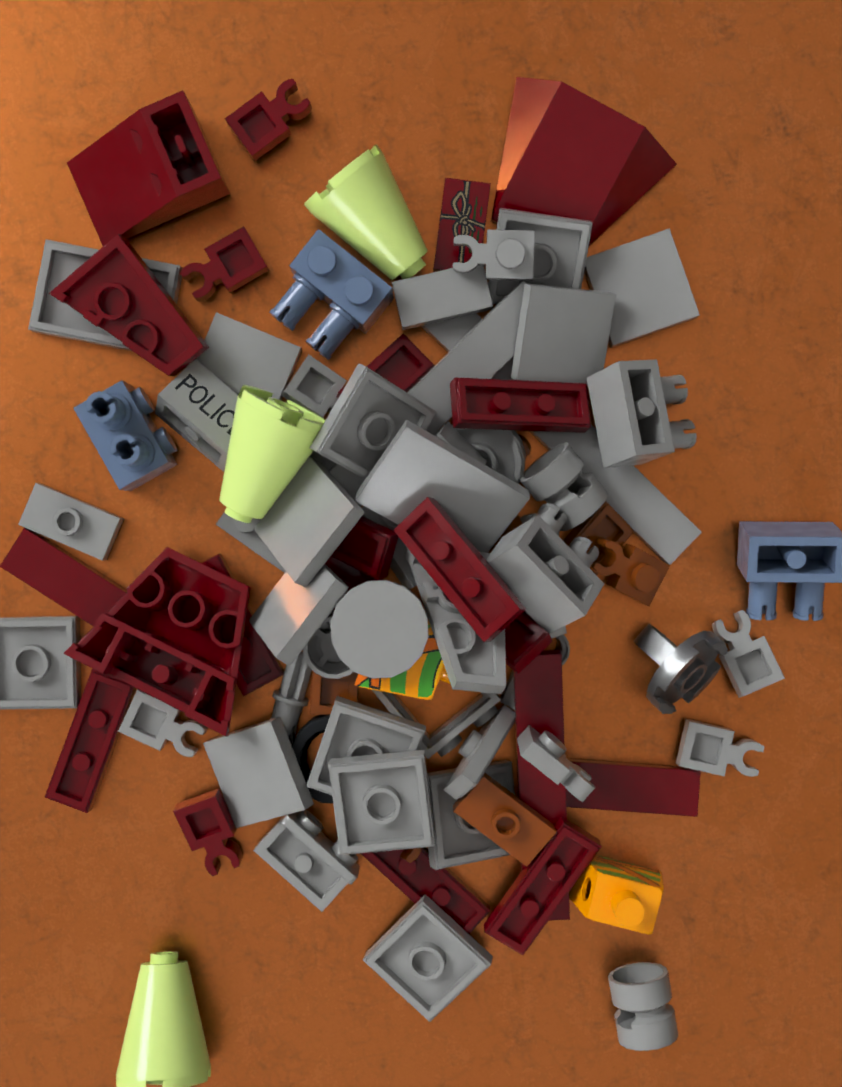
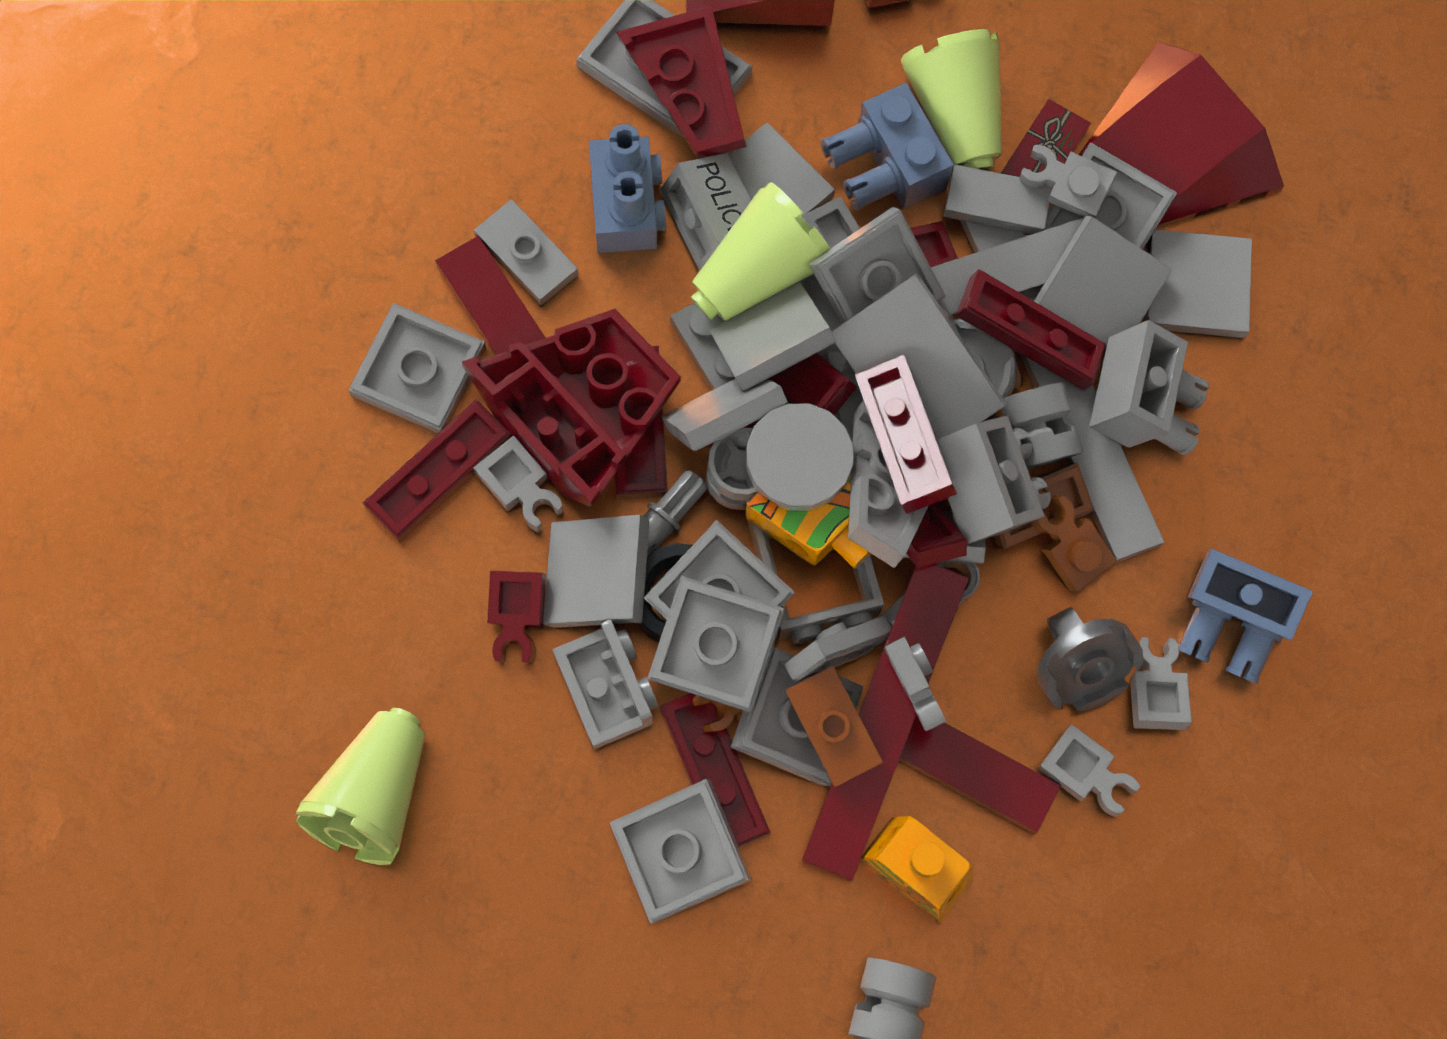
camera: 25 degrees right, 15 degrees down
dark red plate [180,226,269,302] -> none
dark orange plate [310,671,359,715] -> none
dark red tile [484,816,602,955] -> none

